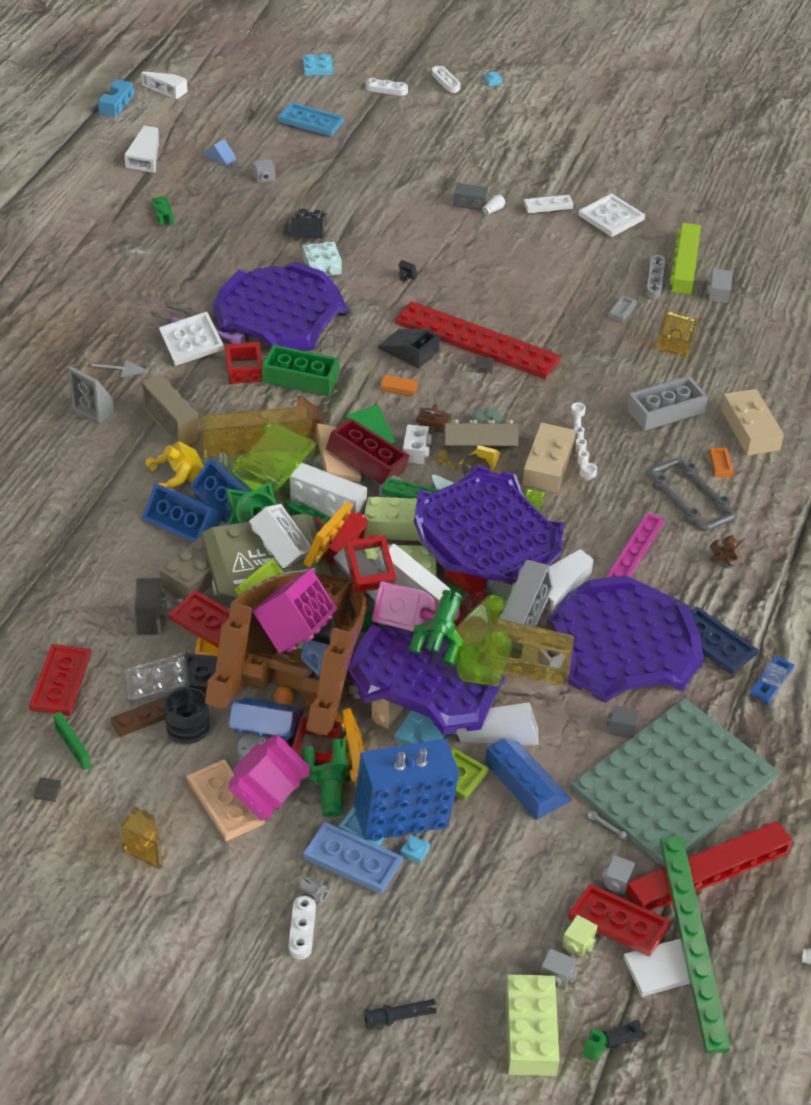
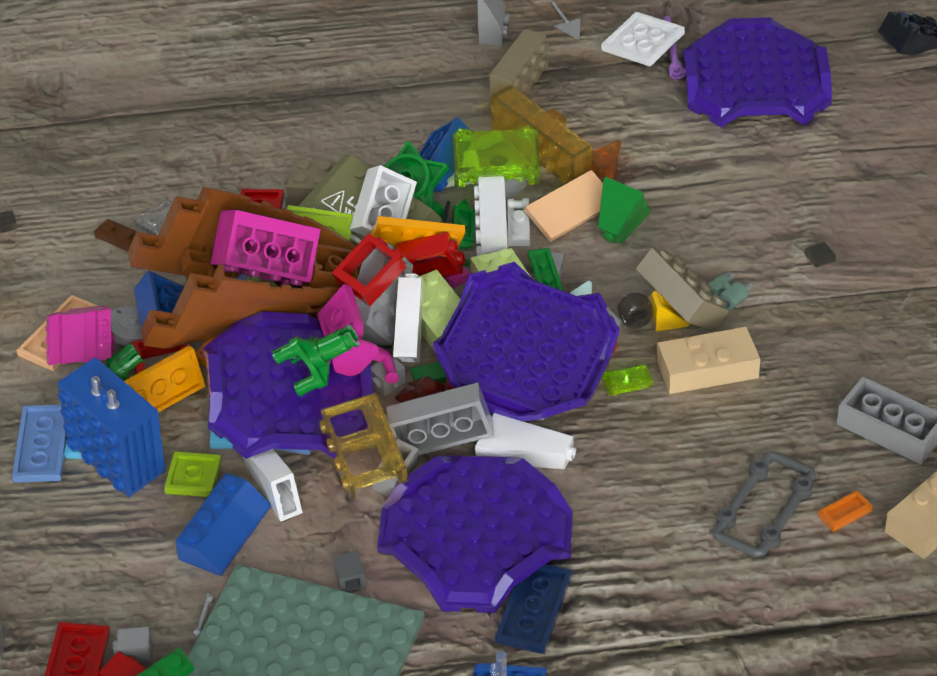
camera: 65 degrees right, 0 degrees up
red plate [29,644,92,716] -> none
green tile [53,712,91,770] -> none
clear smoke brick [135,578,167,635] -> none
blue slope [142,483,224,542] -> none
yellow torso [145,441,204,488] -> none
black wheel [163,687,210,744] -> none
red window [225,342,263,384] -> none
green brick [262,345,340,396] -> none
light aqua brick [303,242,342,276] -> none
dark red brick [325,418,410,485] -> none
black slope [378,329,440,369] -> none
orange tile [380,375,418,396] -> none
red plate [395,301,561,379] -> none
black tile [398,260,418,282] -> none
medium azure plate [400,835,430,864] -> none
white brick [403,425,432,464] -> none
reddish brown hips [416,404,452,433] -> none
clear yellow hand [436,450,458,471] -> none
clear neon green windscreen [455,595,512,686] -> none
yellowish green brick [562,915,597,958] -> none
white bar [571,402,597,481] -> none
dark pink plate [606,512,664,578] -> none
reddish brown hips [709,535,746,567] -> none

